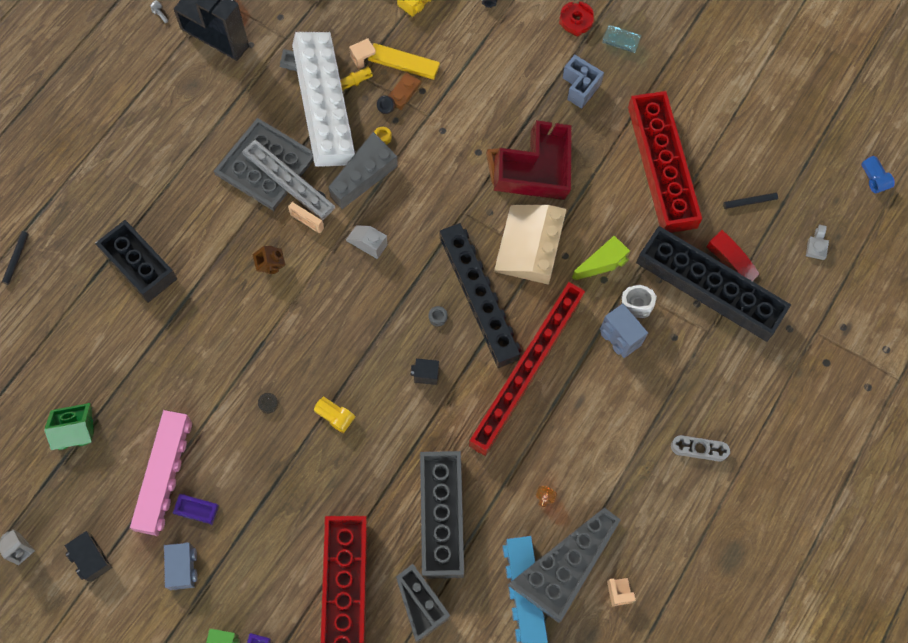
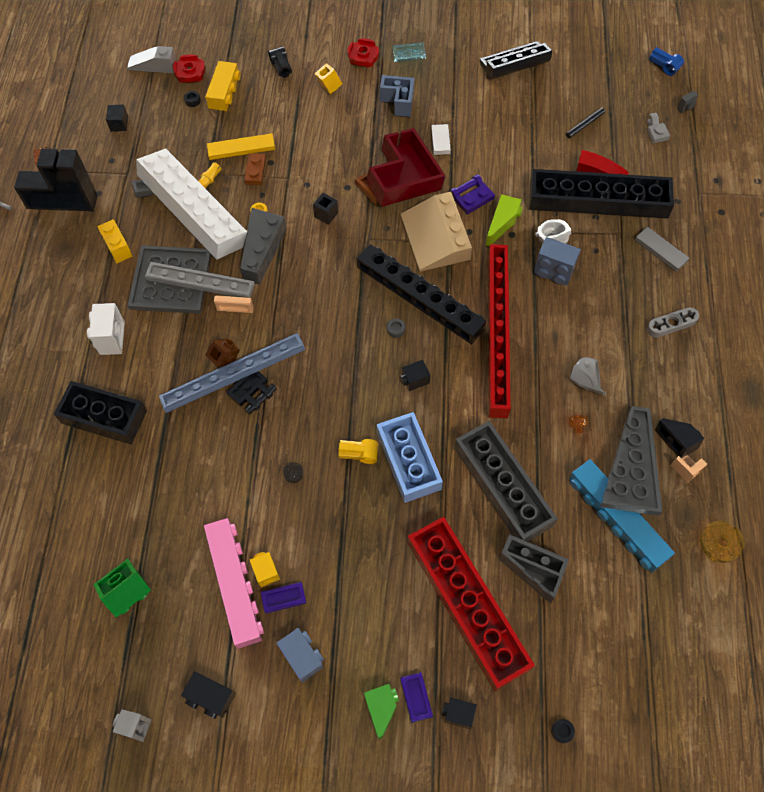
camera: 25 degrees left, 5 degrees down
light grey slope [346,225,388,259] -> none
light nougat panel [349,38,376,70] -> none
black tile [376,95,395,114] -> none
red brick [628,91,702,233] -> none
none -> white brick [87,303,125,355]
none -> yellow brick [97,219,133,264]
none -> sand blue tile [159,333,306,413]
none -> black plate [226,371,277,415]
none -> yellow brick [250,552,280,588]
none -> black brick [313,193,338,225]
none -> yellow brick [315,63,342,94]
none -> light blue brick [377,412,443,503]
none -> white tile [431,124,451,155]
none -> dark purple plate [449,174,495,215]
none -> black brick [480,41,552,80]
none -> light grey helmet [570,357,606,396]
none -> light grey tile [635,227,689,272]
none -> black slope [655,418,704,459]
none -> dark grey plate [677,91,698,113]

